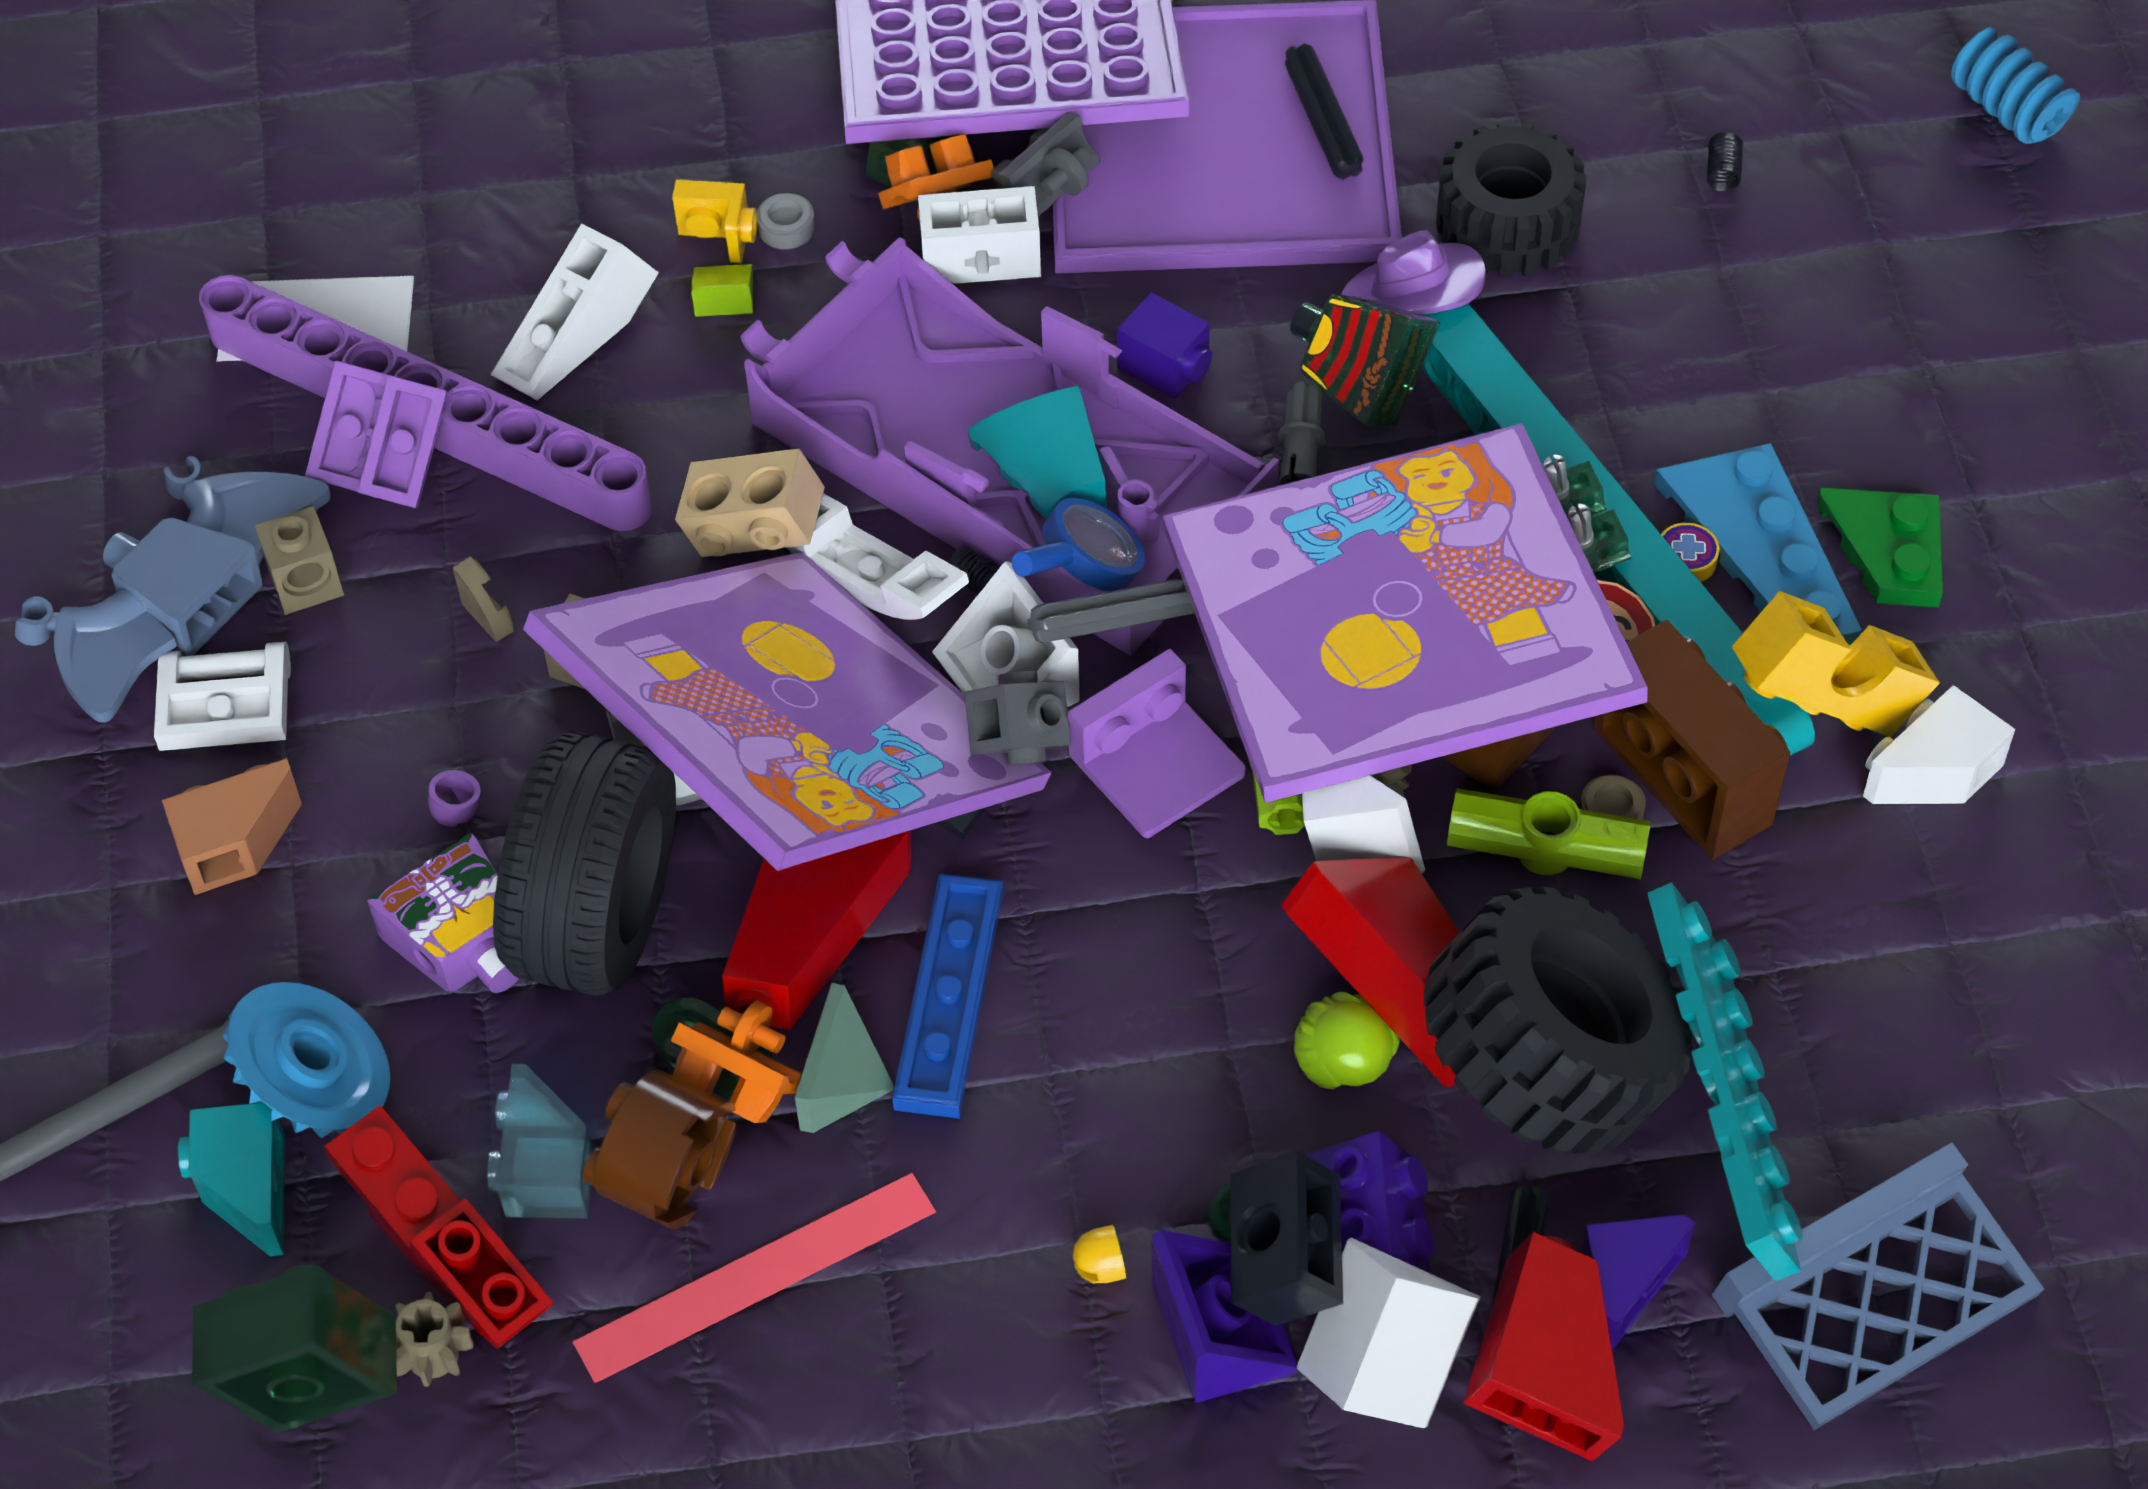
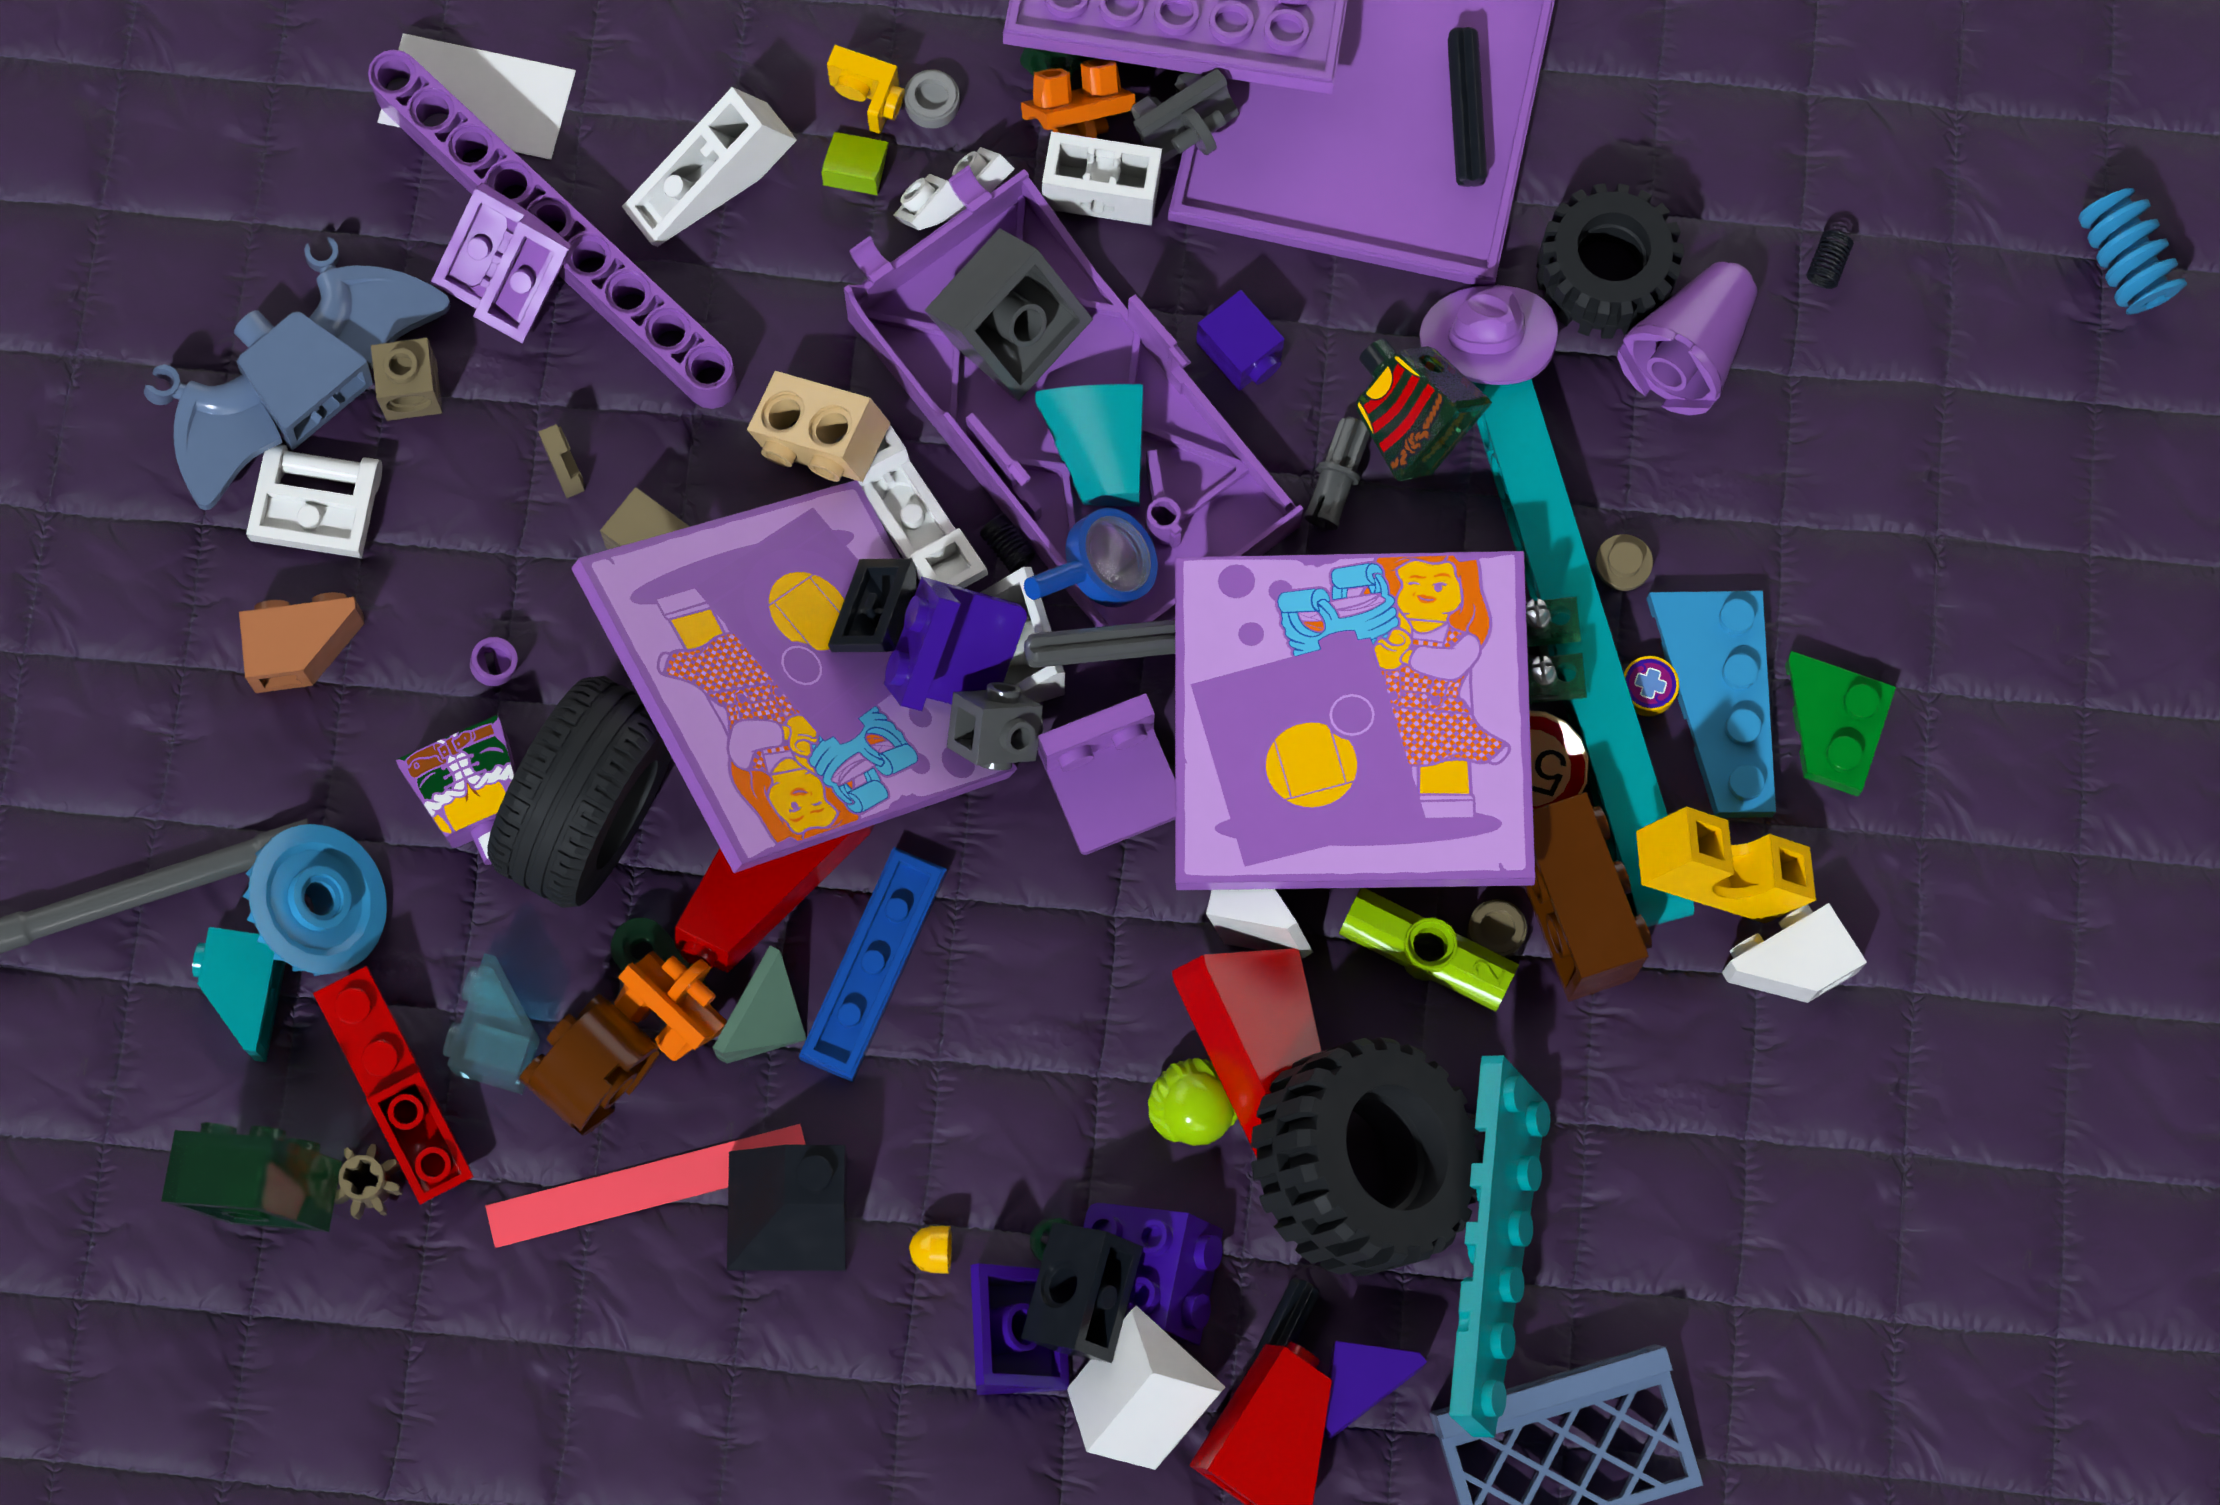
camera: 10 degrees right, 20 degrees up
none -> black slope [727,1145,848,1271]
none -> black slope [828,558,916,652]
none -> dark purple bracket [884,577,1027,711]
none -> white slope [893,147,1015,230]
none -> dark grey slope [924,228,1093,401]
none -> dark tan plate [1595,534,1653,591]
none -> medium lavender cone [1617,262,1758,416]

